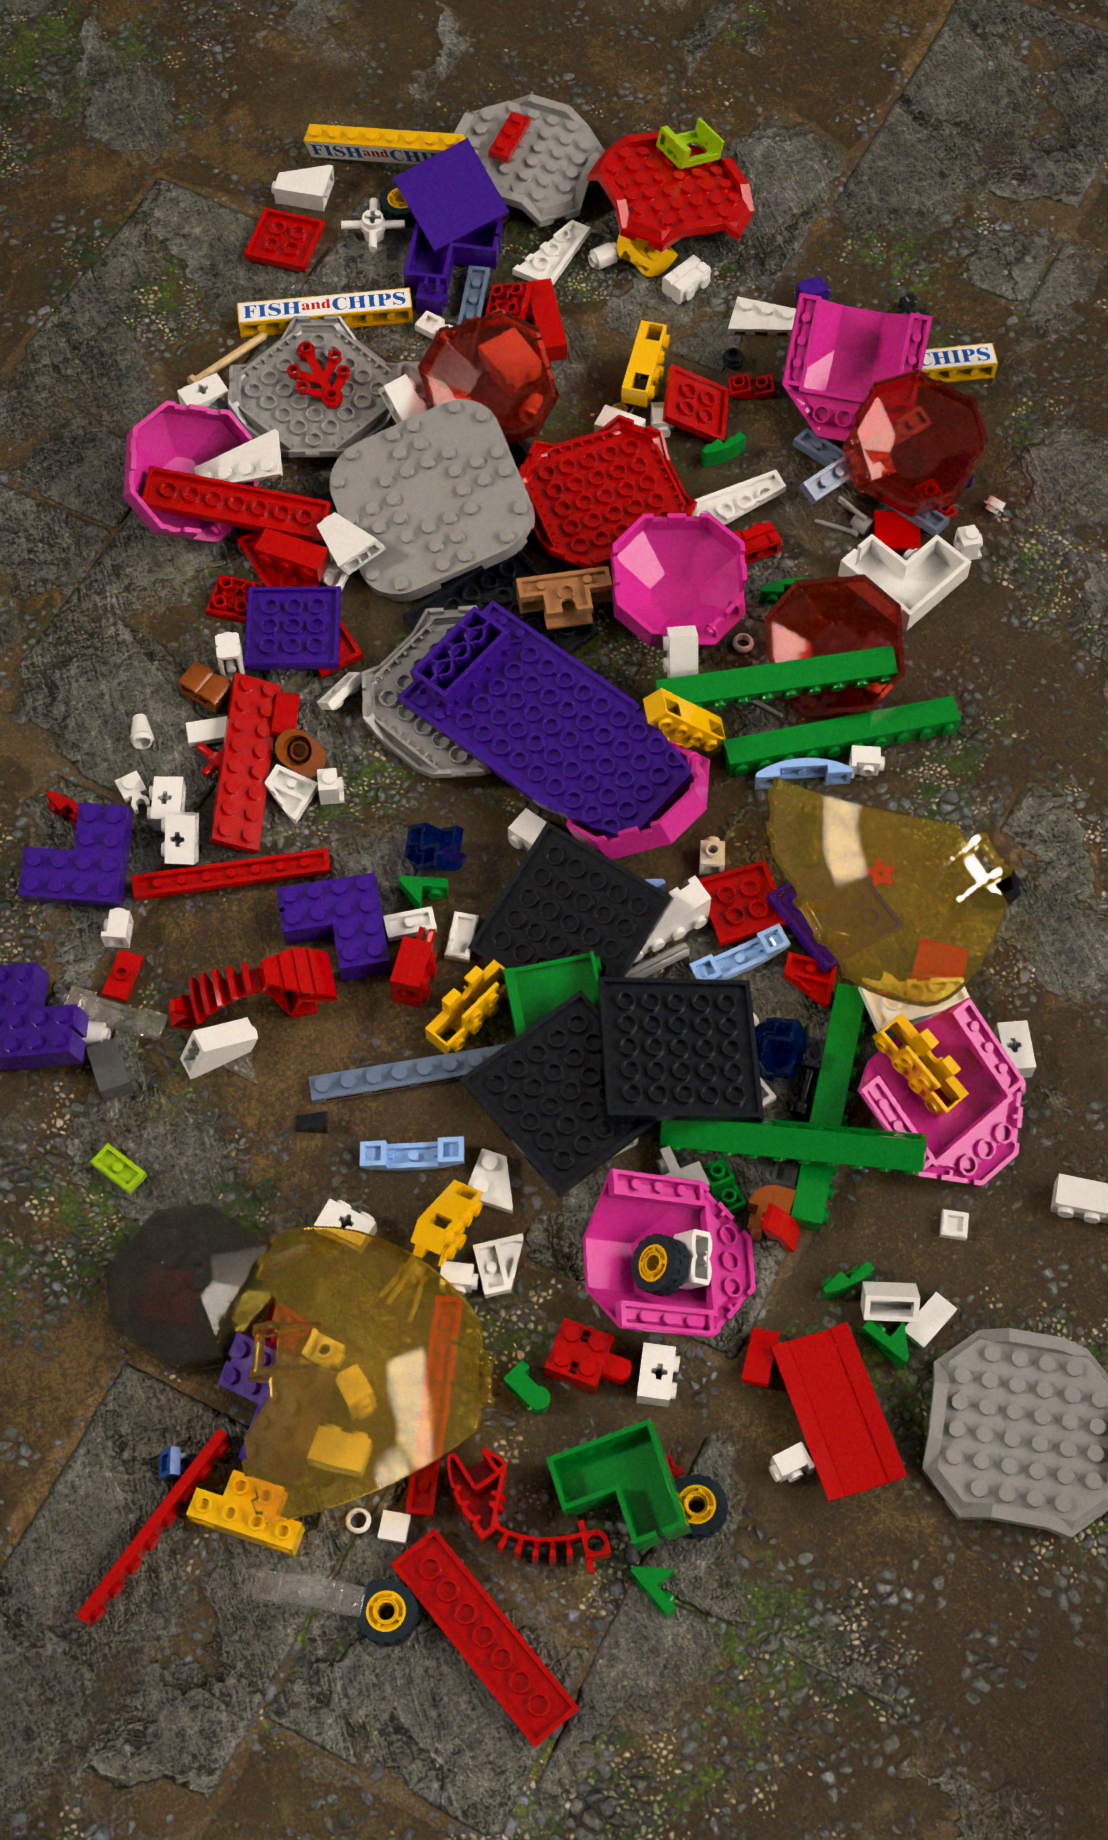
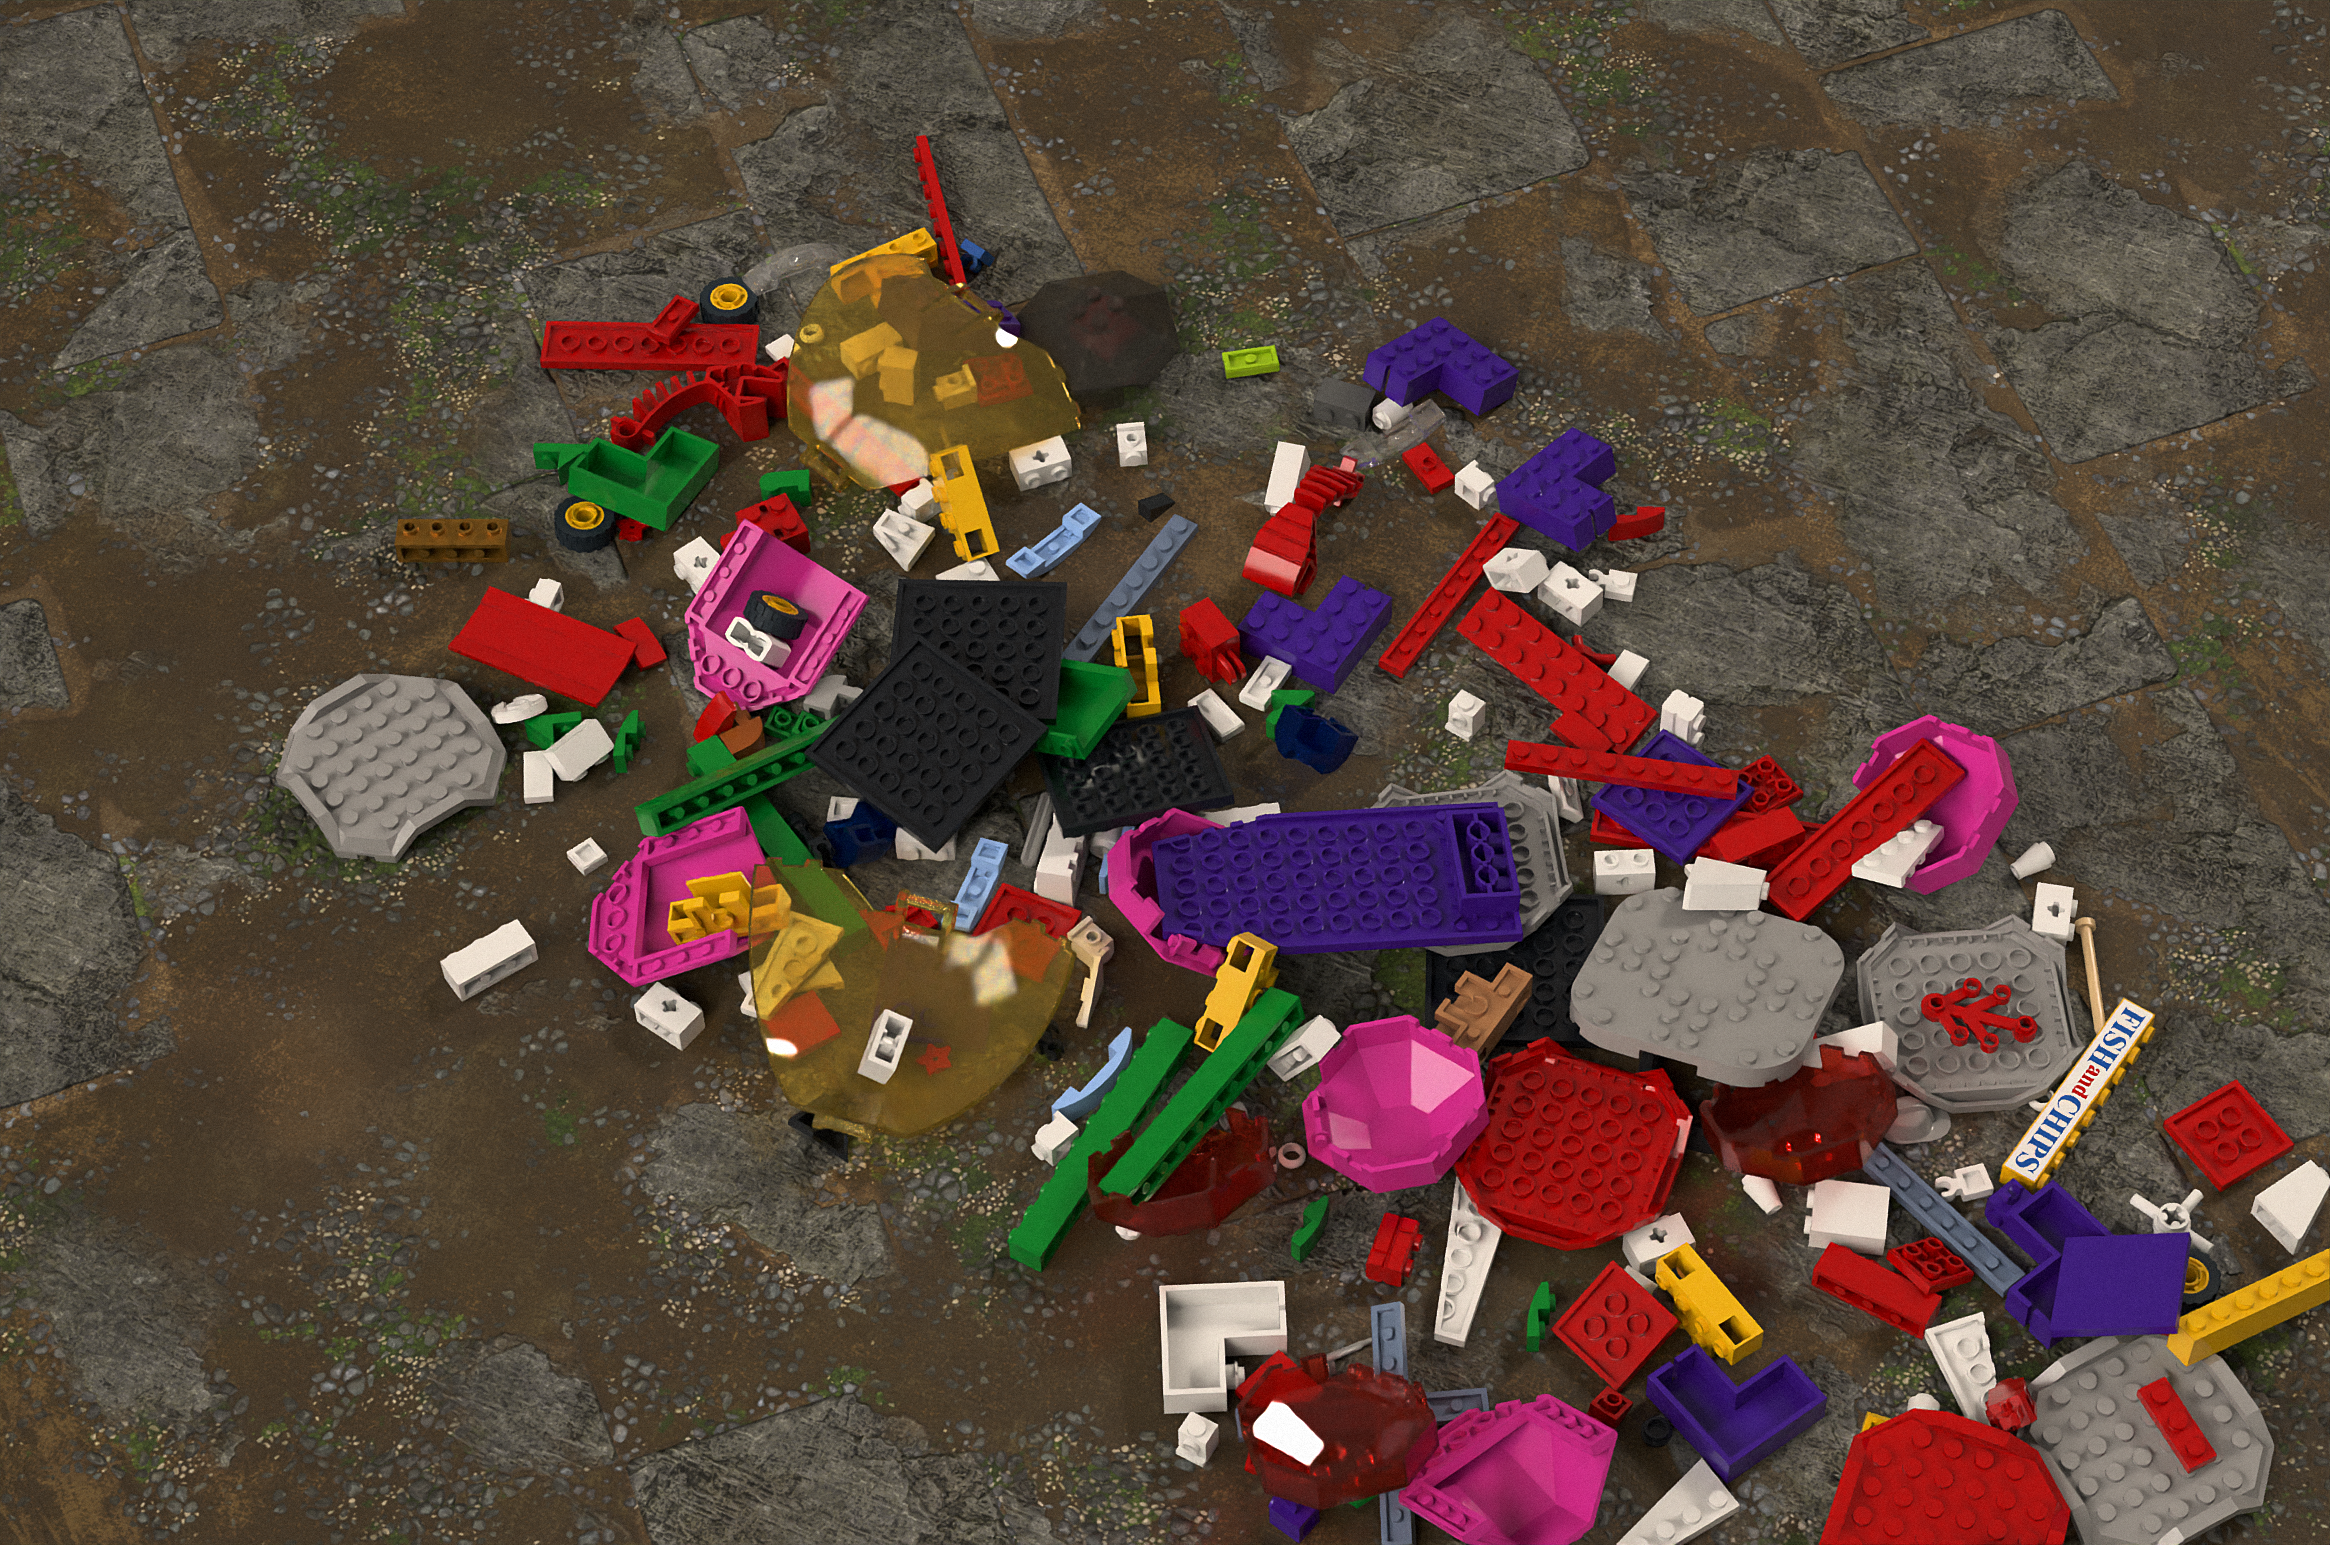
camera: 135 degrees right, 10 degrees down
white cone [130,714,154,750] -> none
dark orange brick [177,662,232,713] -> none
white wing [264,764,318,824] -> none
dark orange piece [275,729,327,778] -> none
white brick [662,255,711,304] -> none
white plate [984,495,1006,514] -> none
none -> pearl gold brick [394,518,512,562]
none -> white tile [490,694,548,724]
none -> red plate [646,295,700,345]
none -> white brick [857,1009,913,1085]
none -> tile [1076,951,1104,1028]
none -> white brick [1116,422,1148,467]
none -> red plate [1504,739,1739,800]
none -> white brick [1593,849,1656,895]
none -> dark purple piece [1646,1343,1827,1484]
none -> red hinge [1985,1377,2037,1432]

